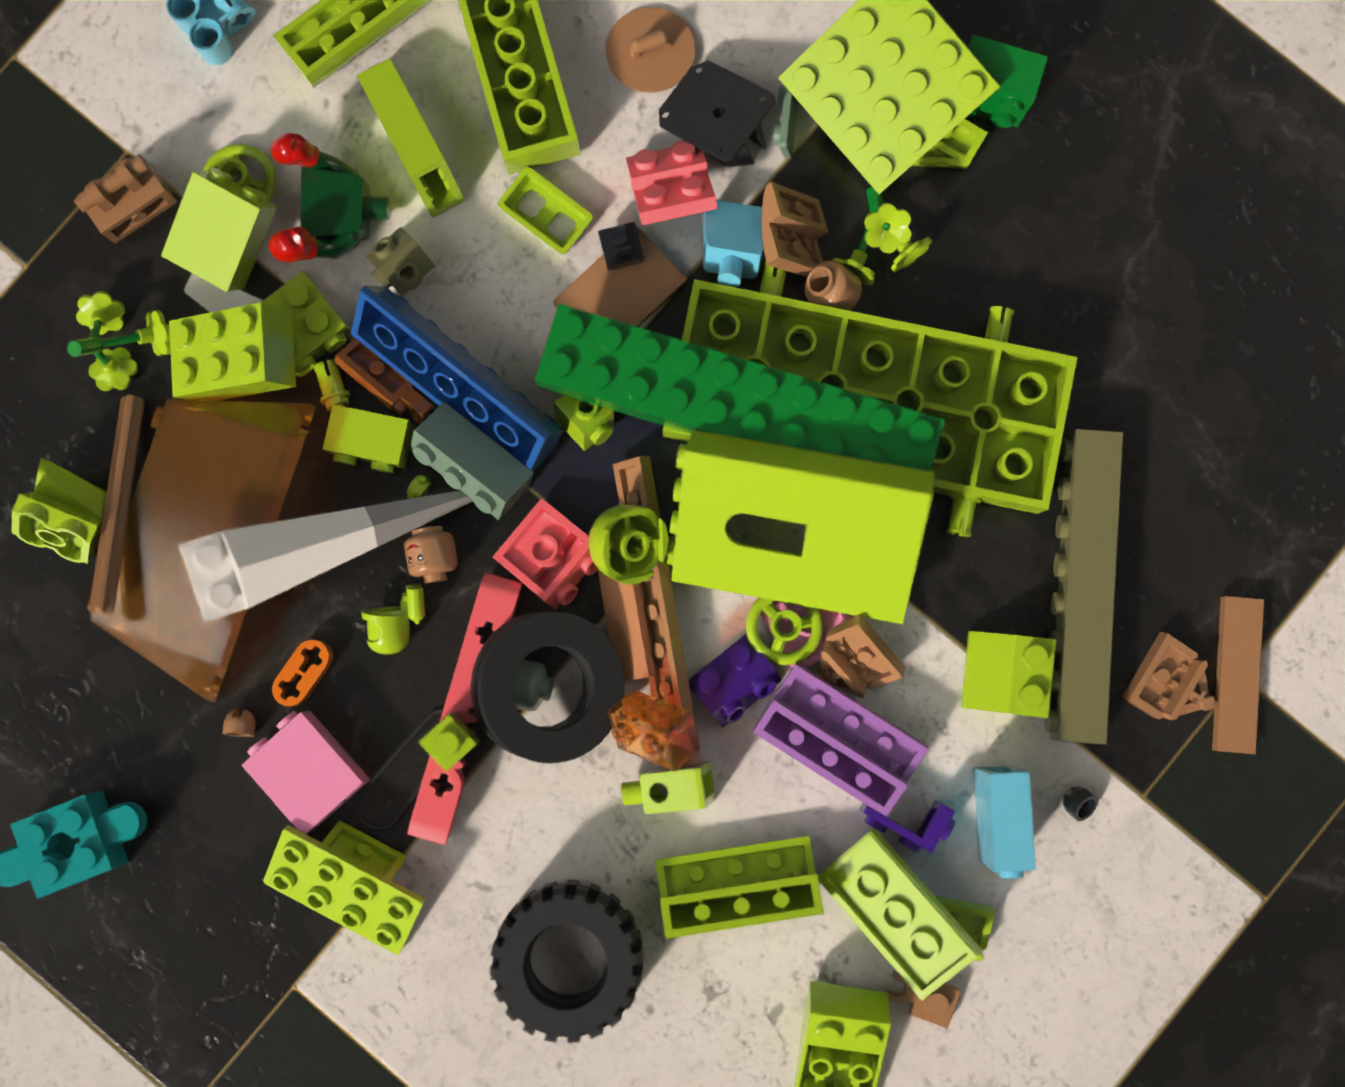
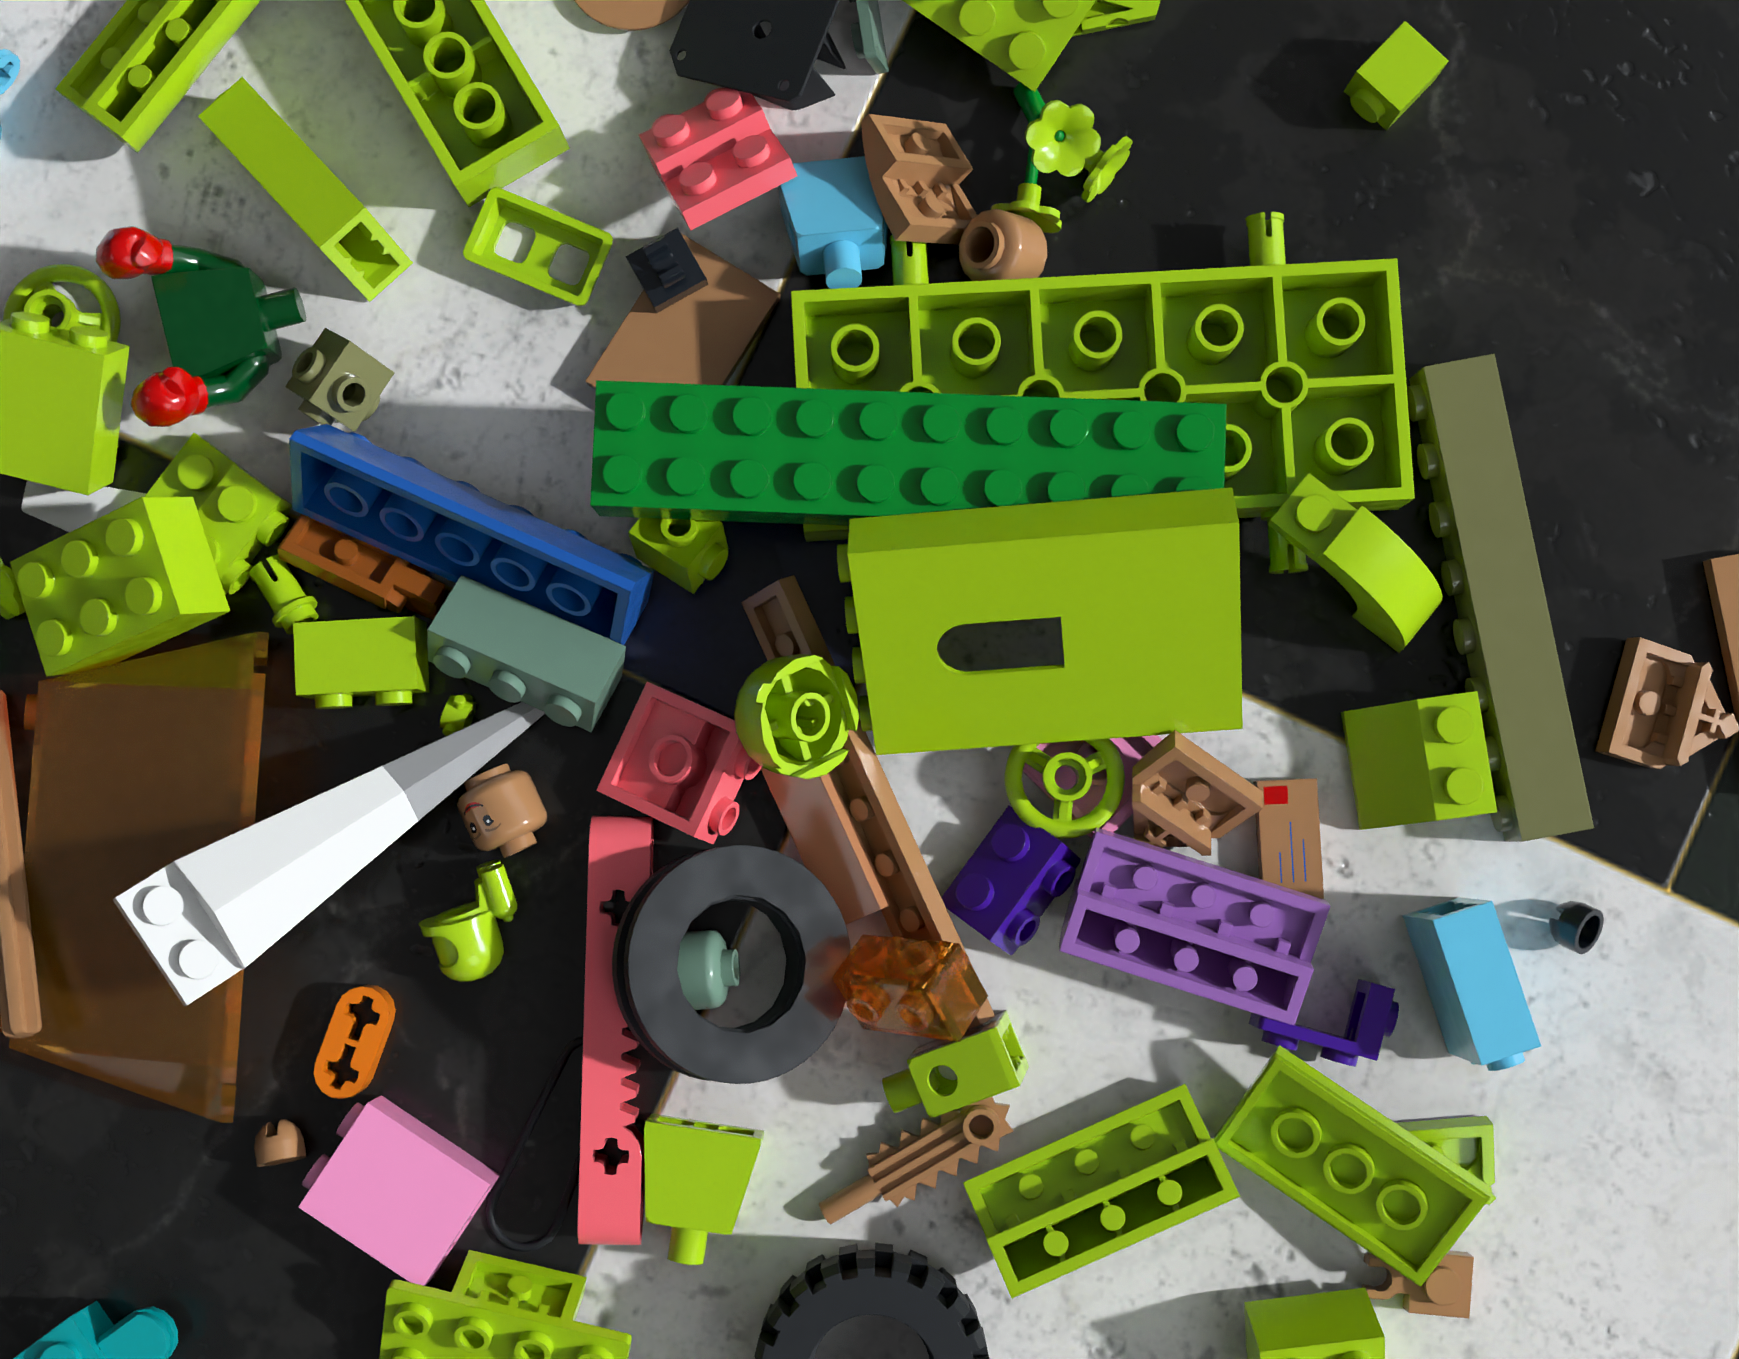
camera: 15 degrees left, 0 degrees up
lime brick [419,712,480,772] -> none
none -> lime torso [644,1114,764,1265]
none -> medium nougat piece [819,1096,1014,1225]
none -> medium nougat tile [1253,778,1324,899]
none -> lime arch [1268,473,1443,653]
none -> lime brick [1344,21,1449,131]

